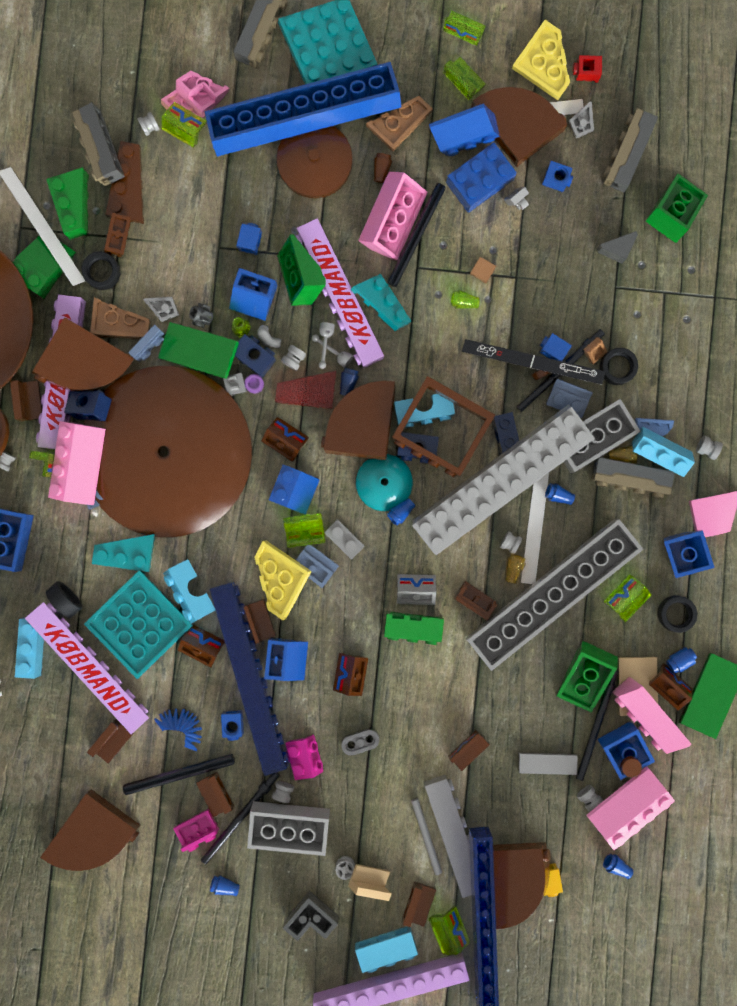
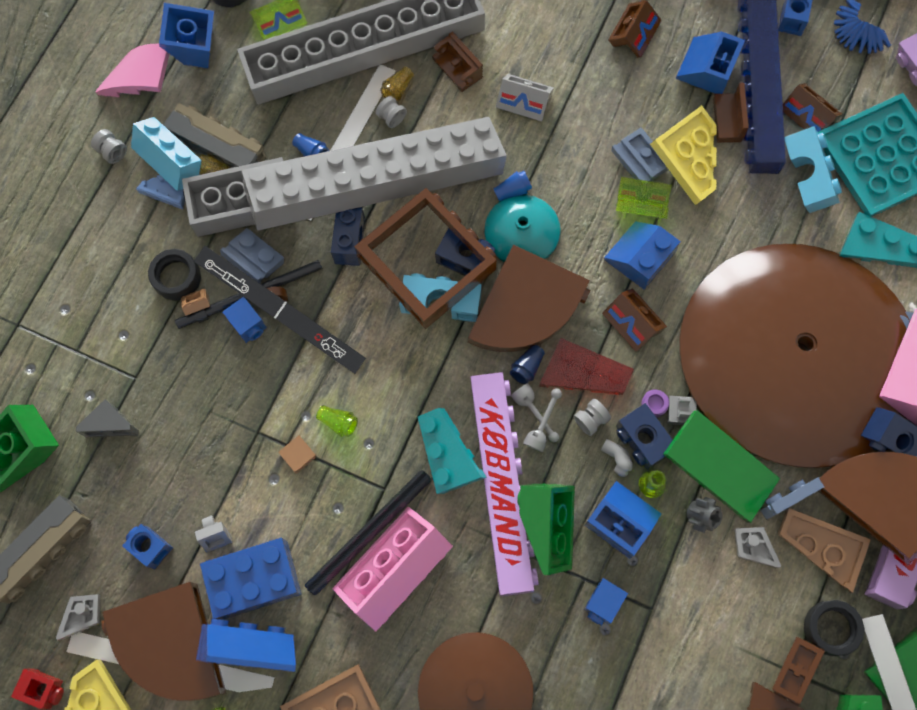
camera: 155 degrees left, 15 degrees down
light grey plate [325,519,364,560] -> none
reddish brown cone [374,153,392,183] -> none
green wedge [384,611,444,645] -> none

